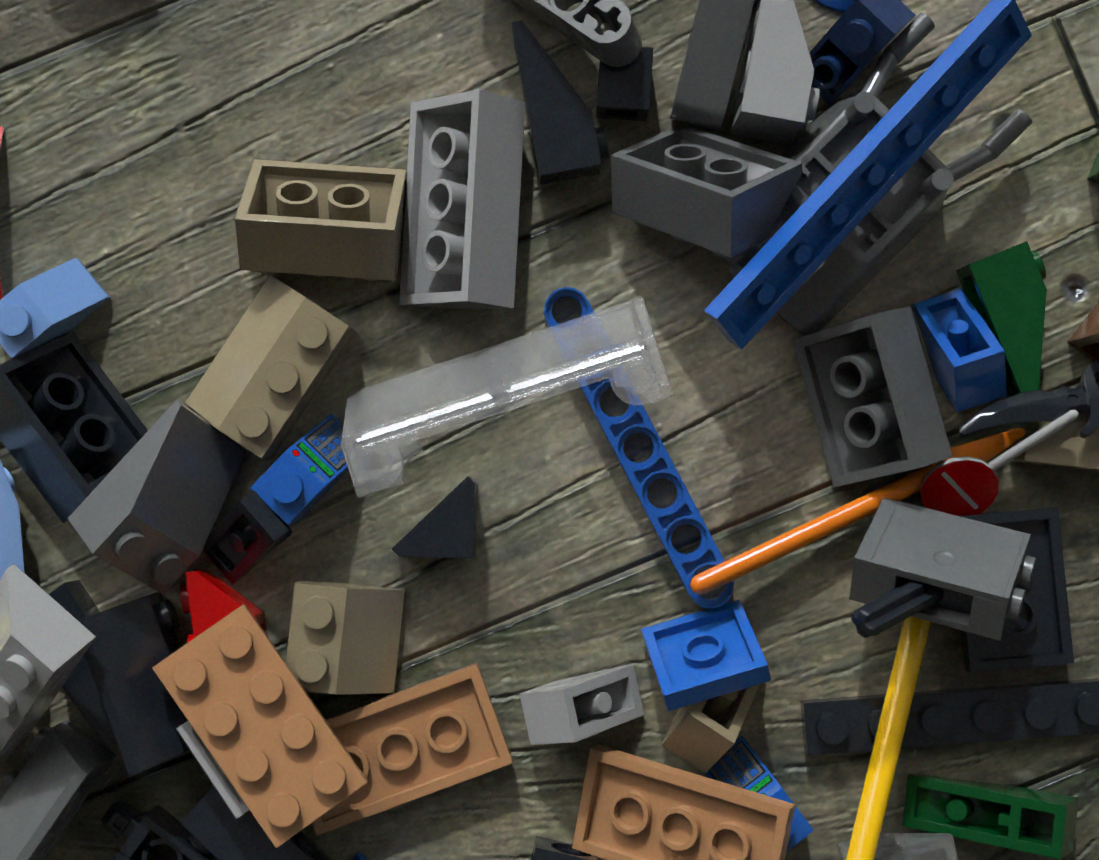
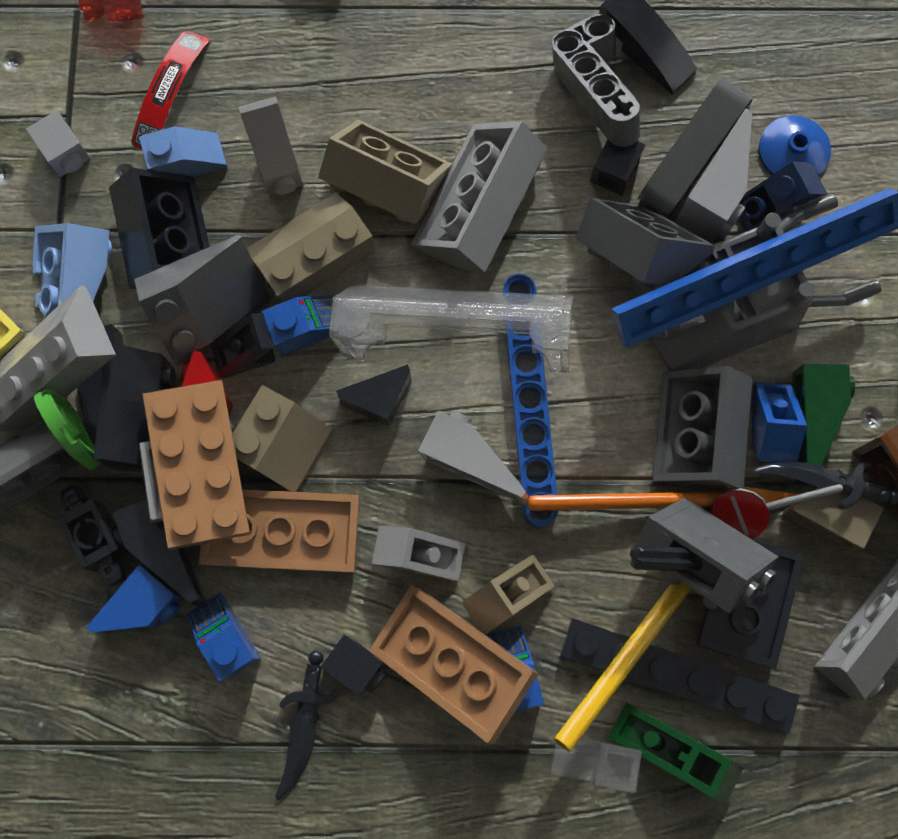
camera: 25 degrees right, 10 degrees down
black slope [512,20,609,185] -> none
blue plate [641,600,771,711] -> none
none -> bright green tile [34,387,102,471]
none -> light grey slope [239,96,303,195]
none -> light grey slope [418,410,529,506]

